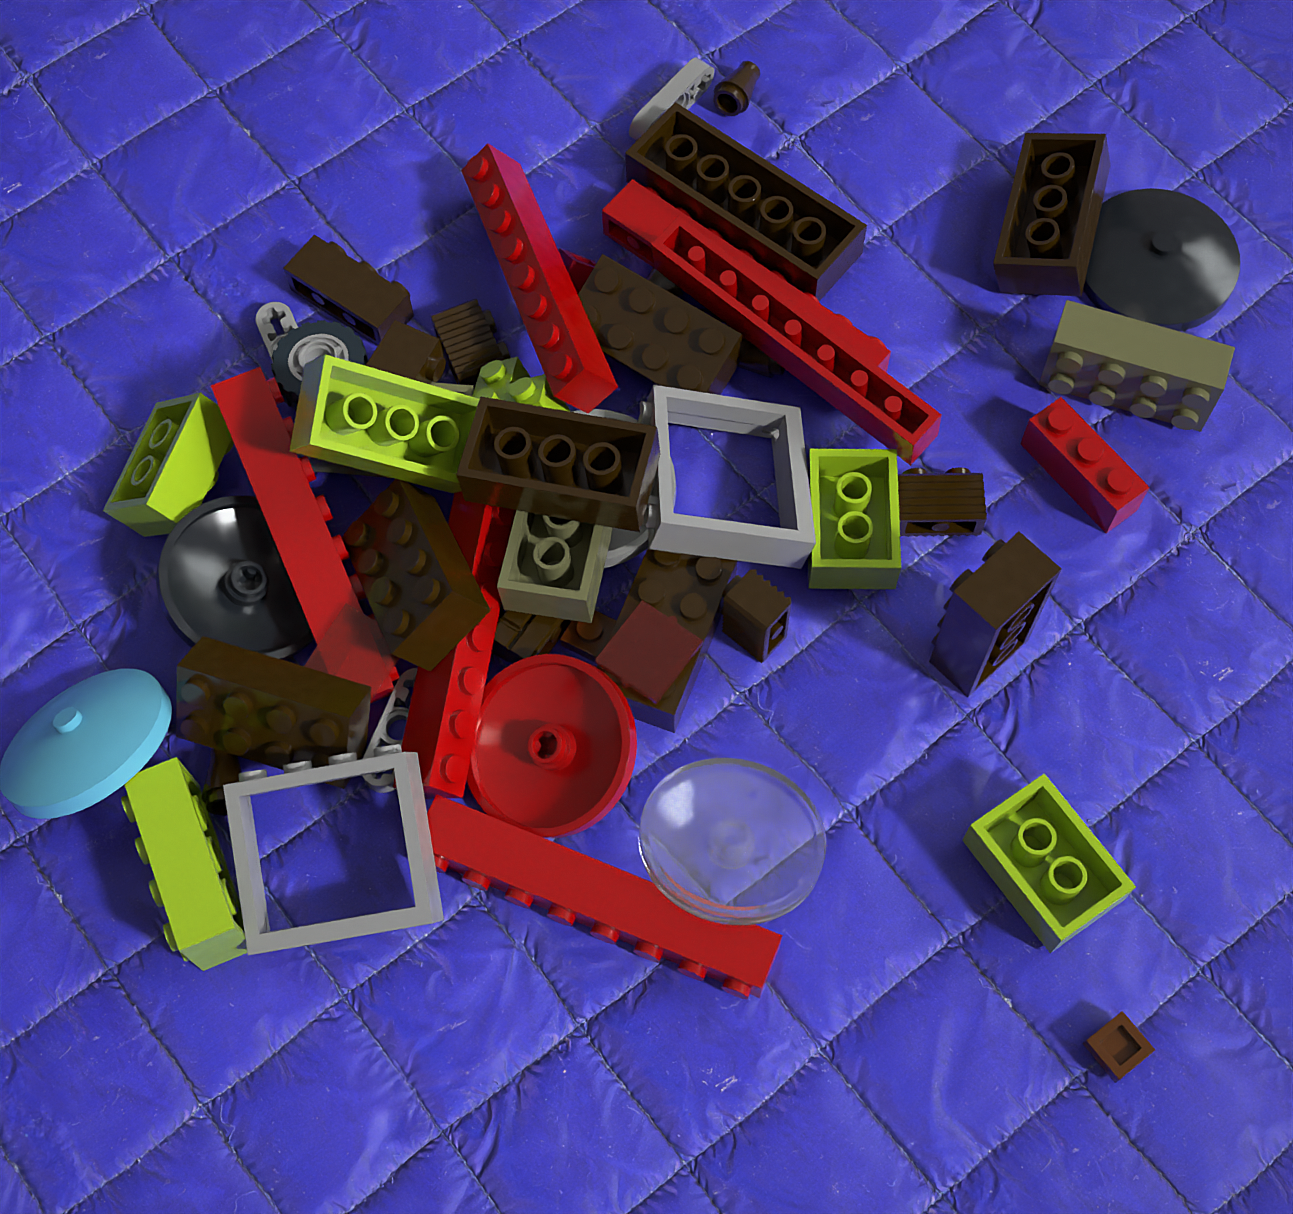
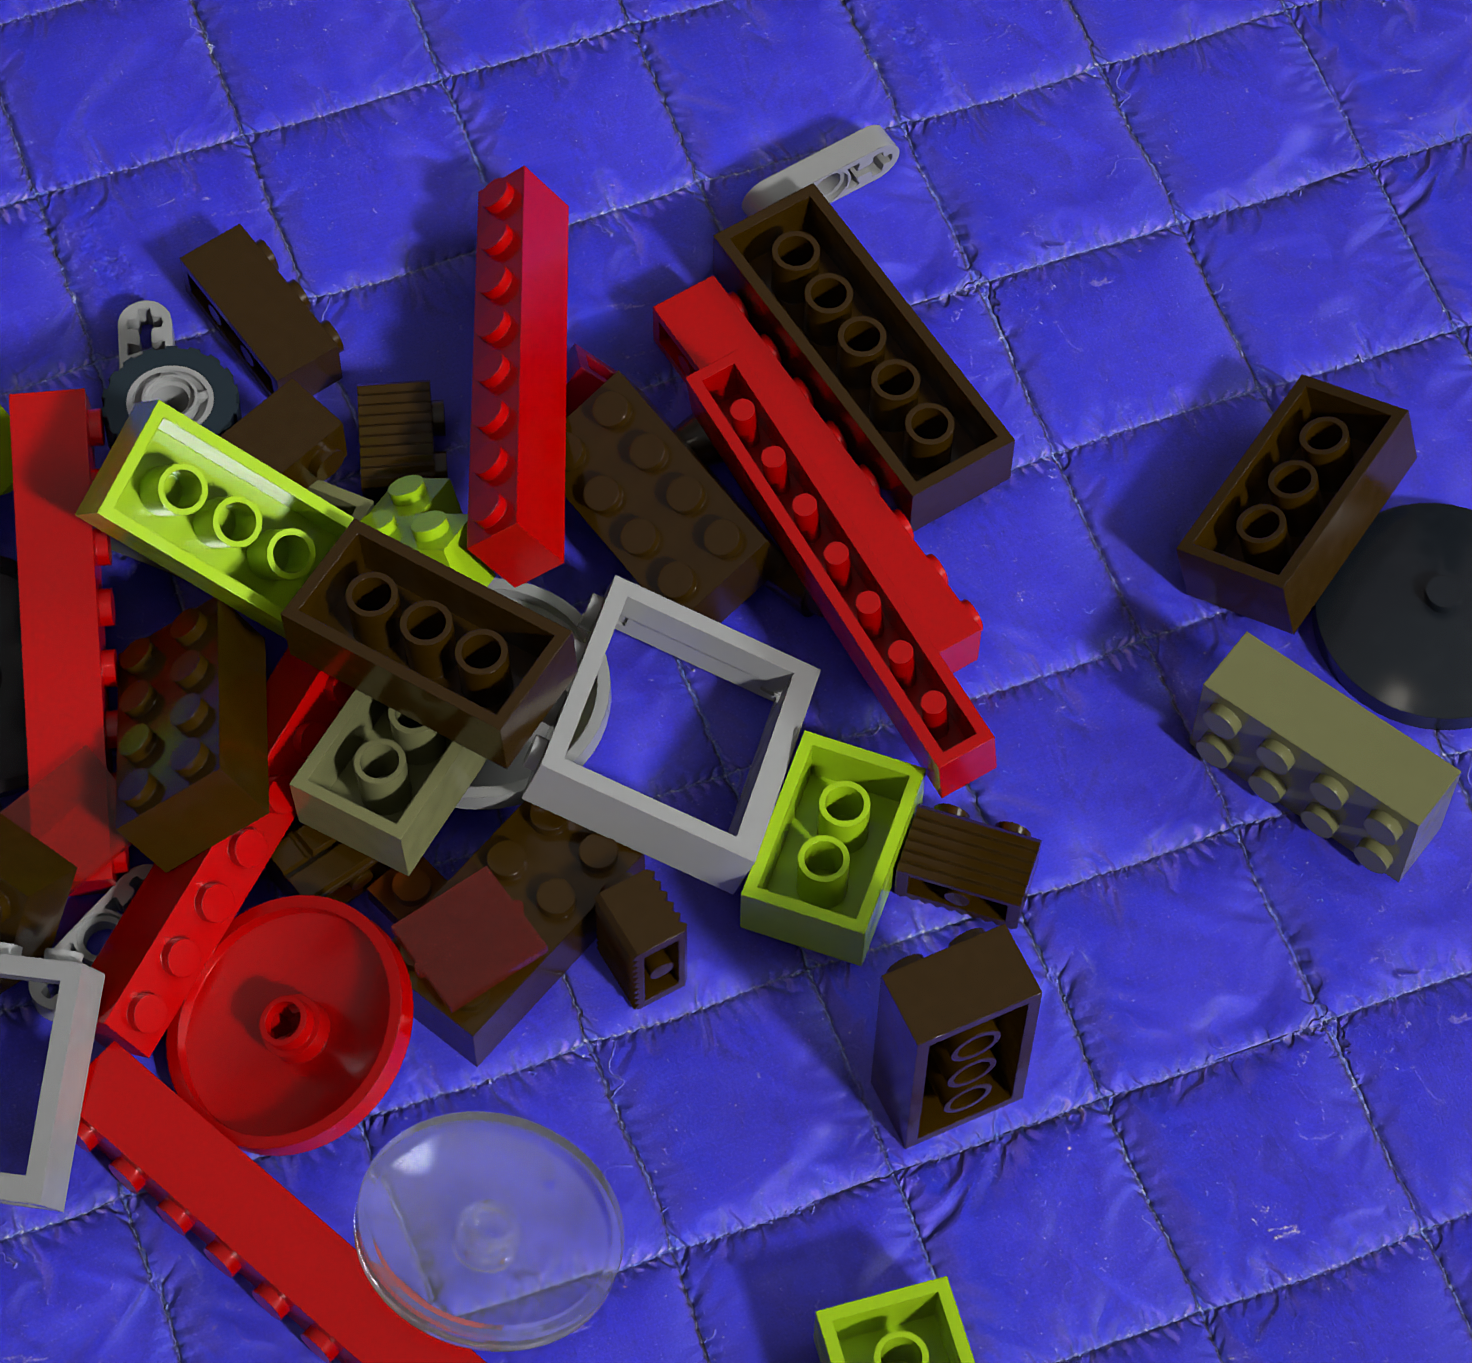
camera: 15 degrees right, 5 degrees down
dark brown cone [713,61,760,116] -> none
red brick [1020,397,1150,534] -> none

